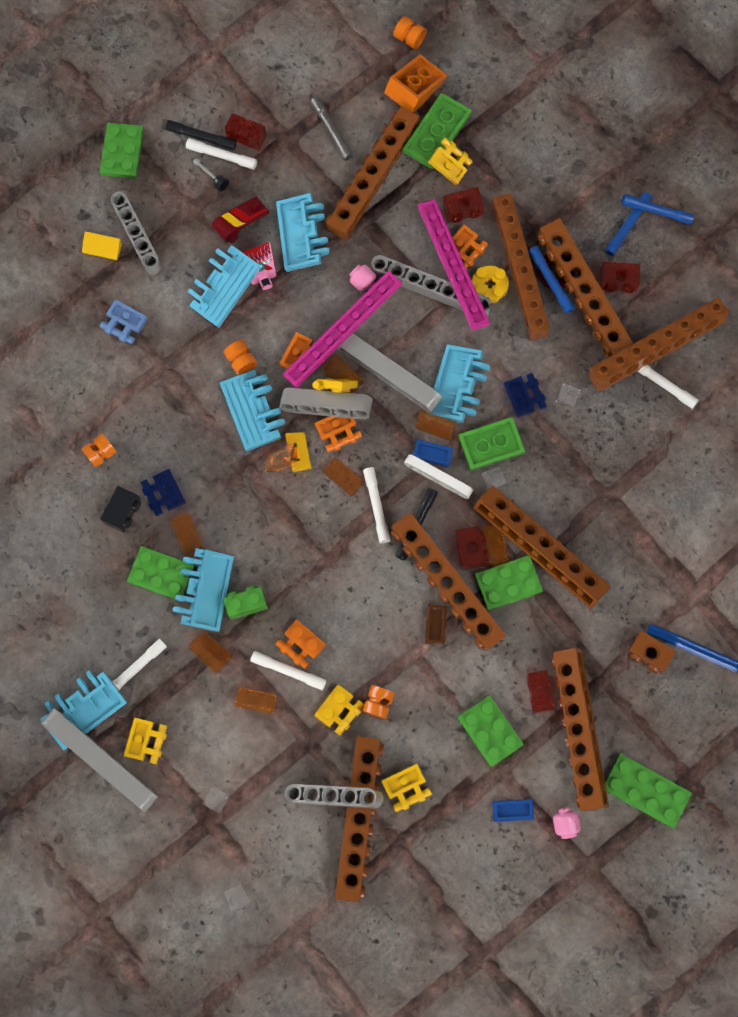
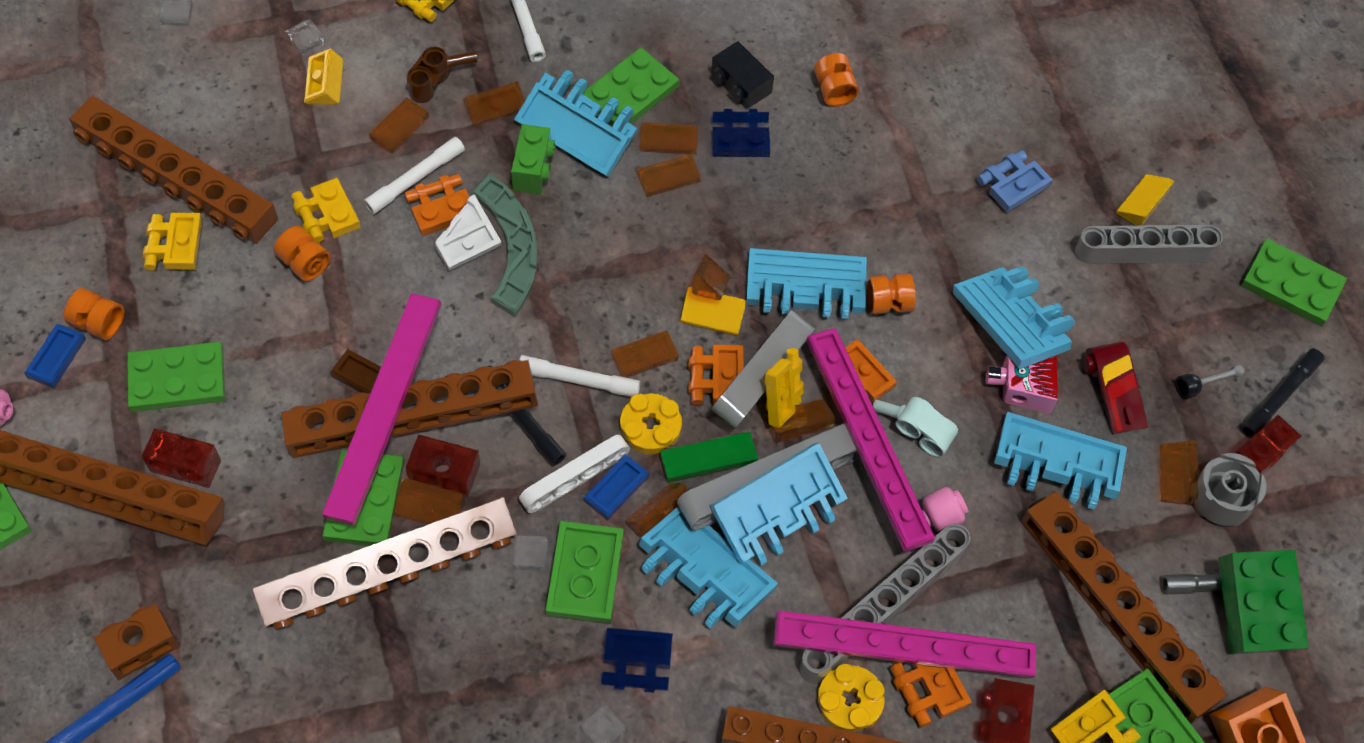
camera: 105 degrees right, 15 degrees down
white piece [186,138,257,170] -> none
light grey beam [285,784,384,809] -> none
none -> orange wheel [64,288,124,340]
none -> yellow slope [304,48,343,105]
none -> dark pink tile [322,293,442,526]
none -> reddish brown beam [407,46,478,103]
none -> white wing [435,194,502,271]
none -> sand green tile [472,173,538,317]
none -> yellow plate [620,393,682,454]
none -> clear orange tile [637,154,701,197]
none -> green tile [660,432,758,483]
none -> medium azure hinge [710,443,848,566]
none -> light aqua beam [873,397,958,457]
none -> clear orange slope [1160,441,1198,506]
none -> light grey brick [1192,453,1266,526]
none -> green brick [1218,550,1309,654]

